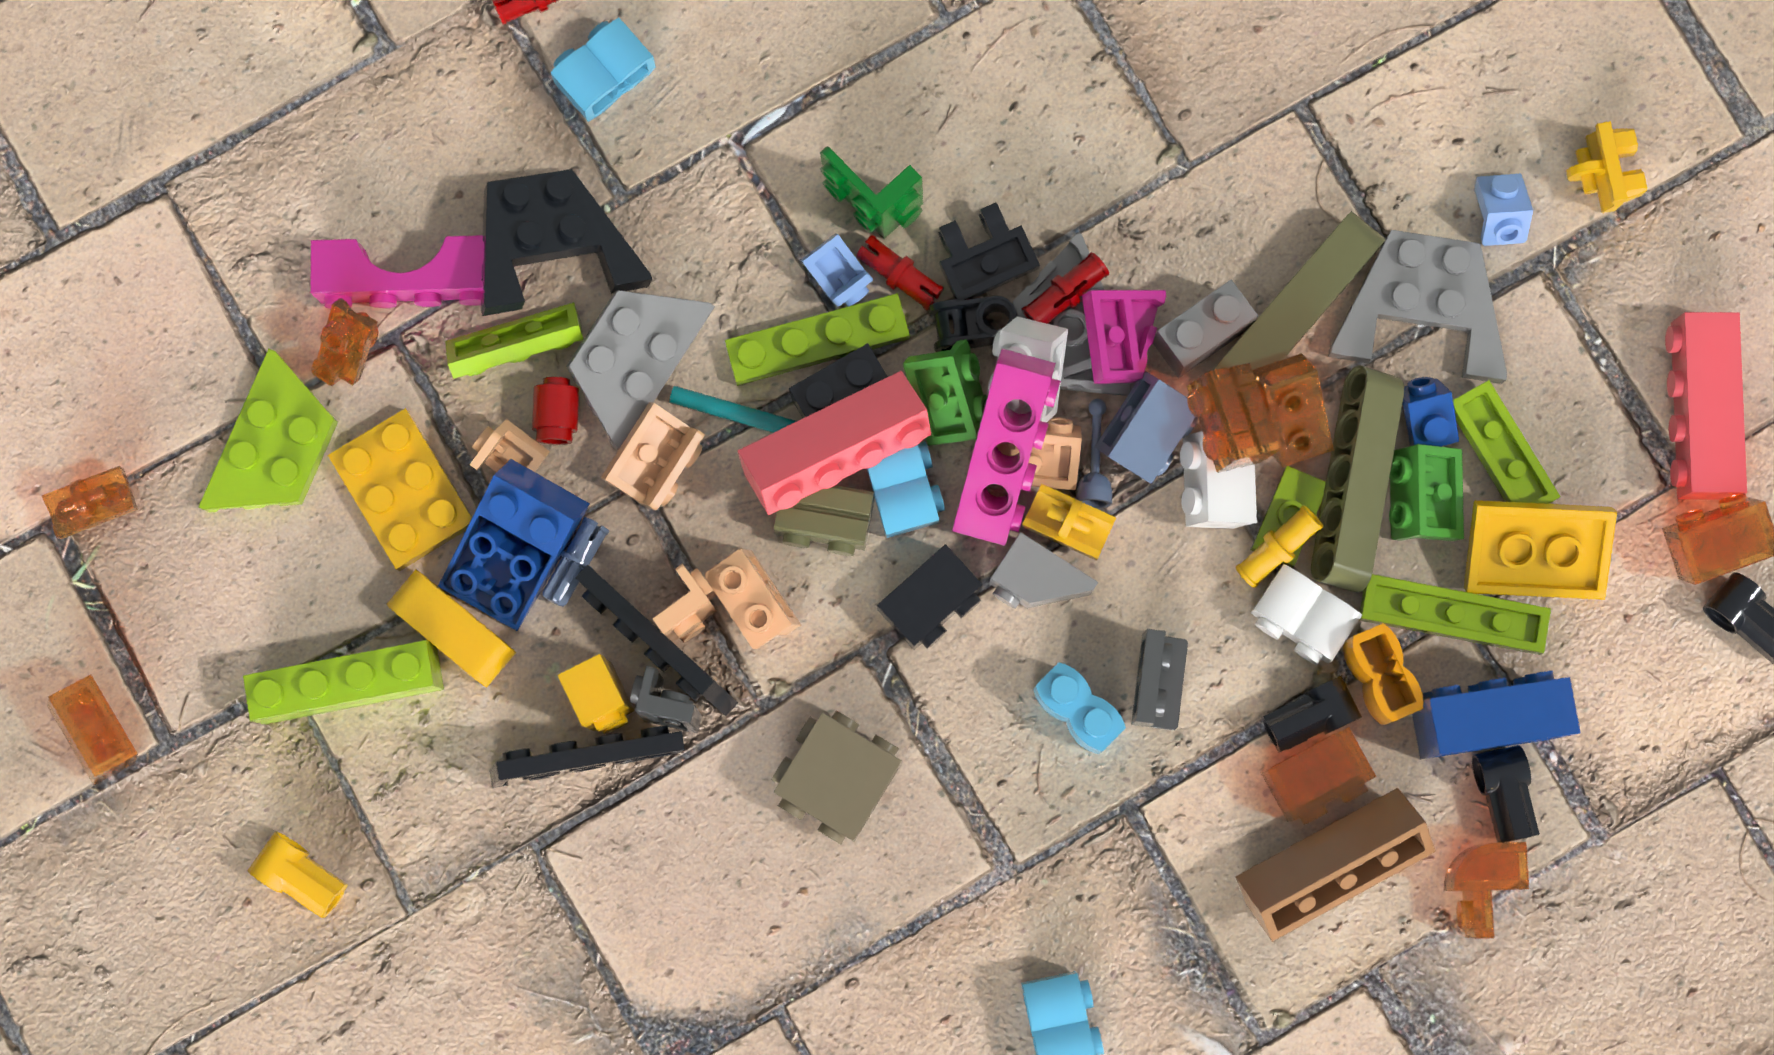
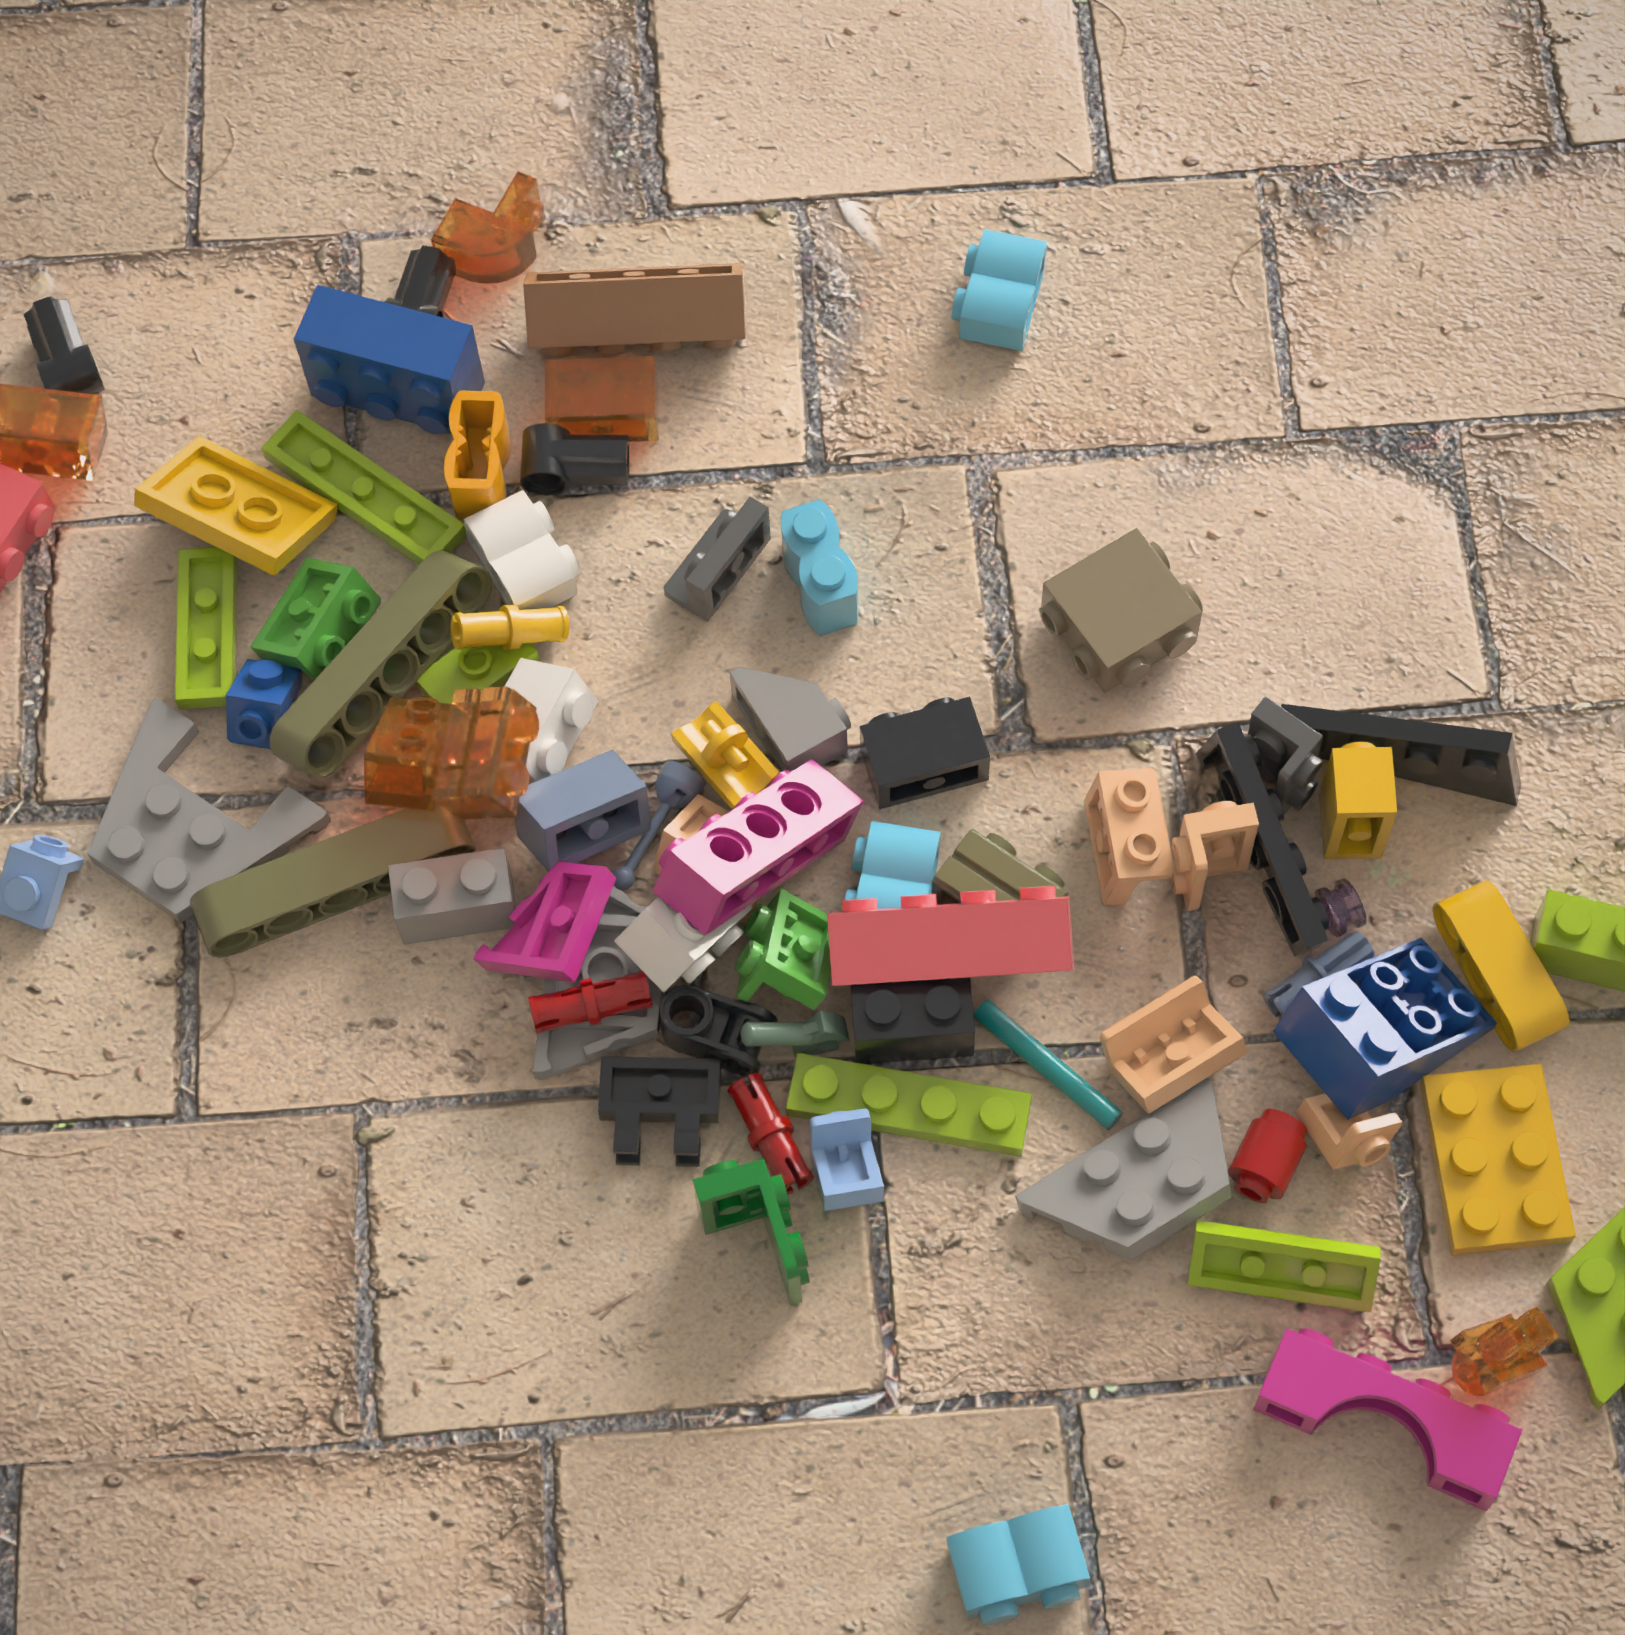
camera: 155 degrees left, 15 degrees down
black wing [481,169,652,316] -> none
none -> sand green bar [741,1010,850,1058]
none -> bush [1315,878,1367,937]

